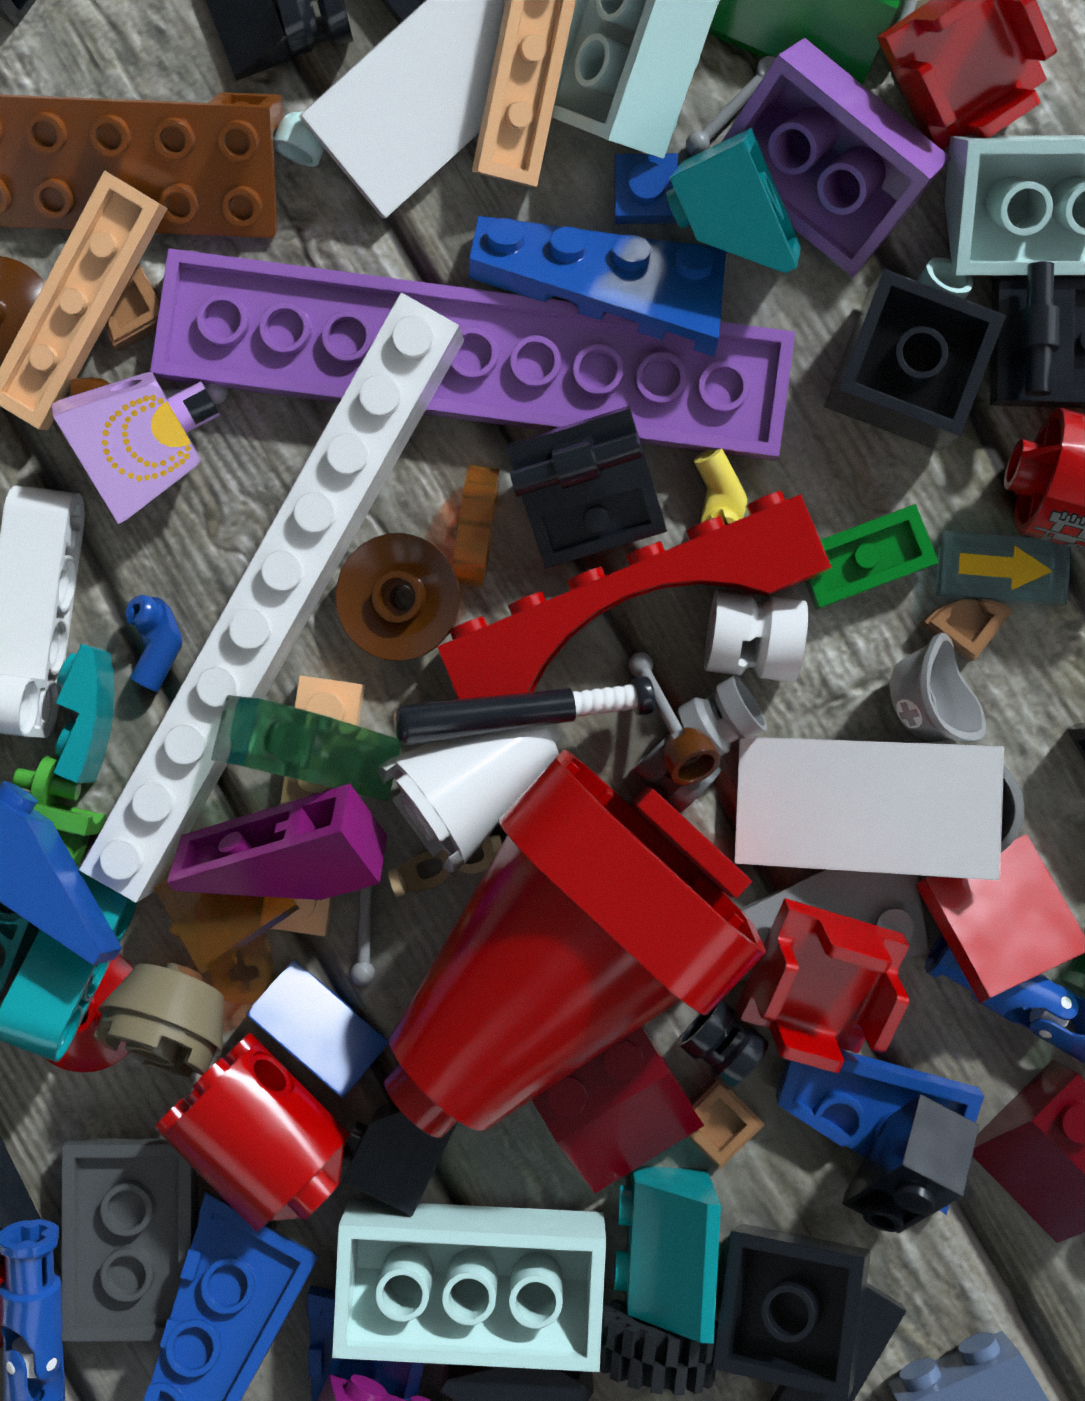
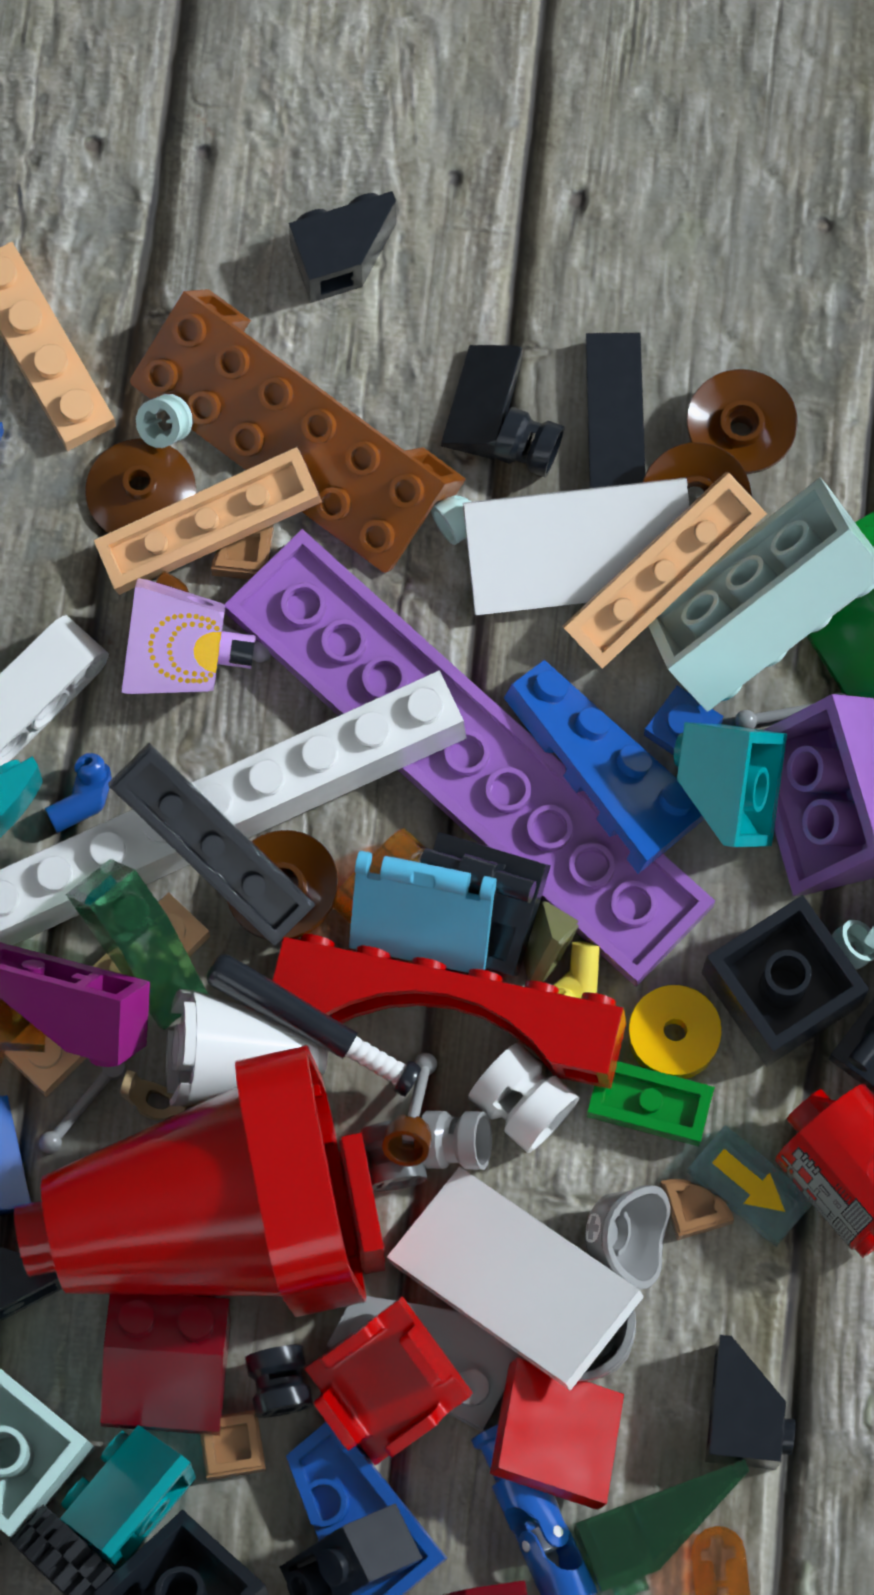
camera: 30 degrees right, 15 degrees down
none -> black tile [108,742,315,946]
none -> medium azure piece [349,850,497,973]
none -> olive slope [523,901,579,982]
none -> yellow piece [628,985,722,1079]

